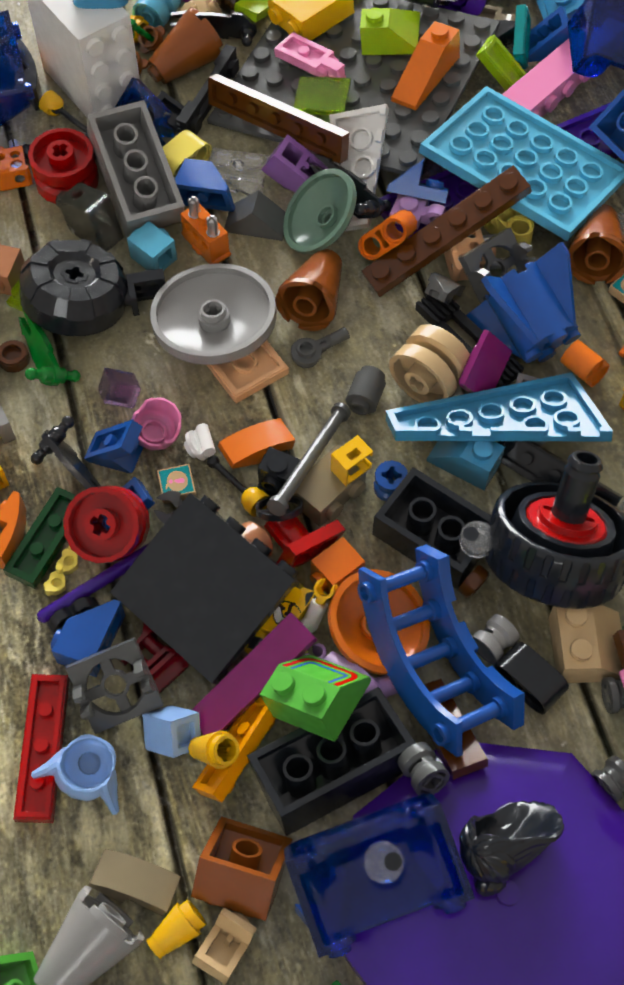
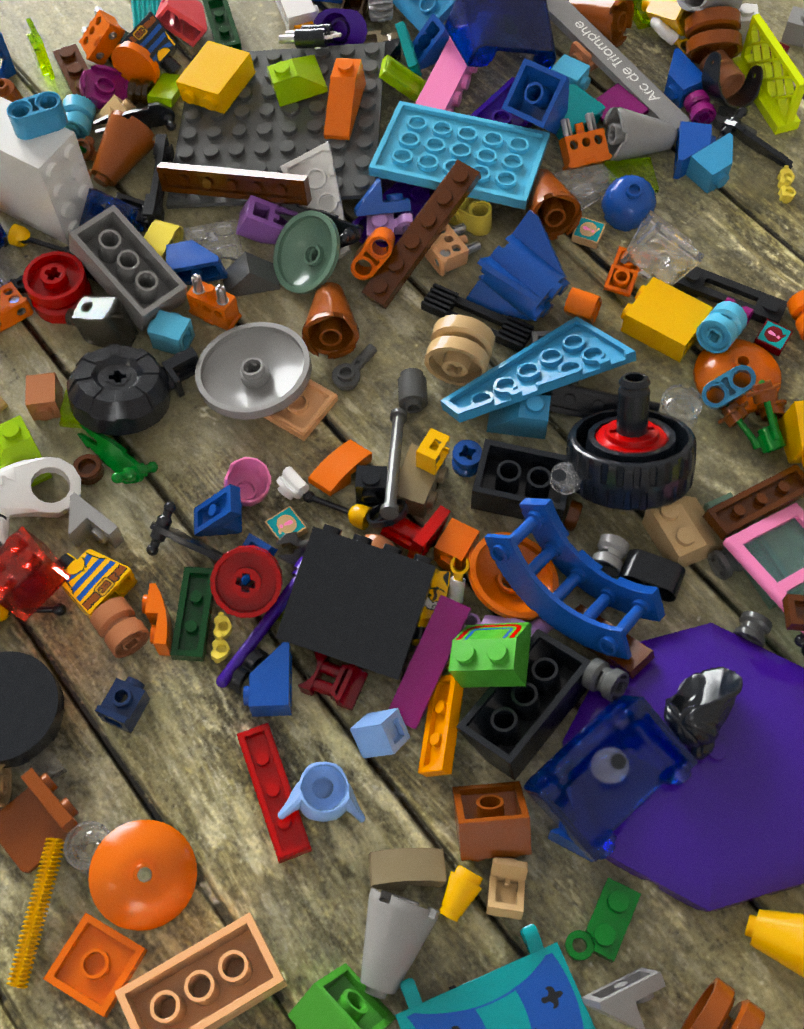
camera: 20 degrees left, 0 degrees up
dark grey piece [65,637,164,734] -> none
clear purple slope [98,368,141,408] -> none
yellow cone [188,730,240,769] -> none
bright pink hinge [274,32,346,84] -> none
clear neon green piece [293,77,351,115] -> none
dark grey slope [424,272,466,305] -> none
dark grey piece [458,228,538,304] -> none
magenta piece [459,329,512,393] -> none

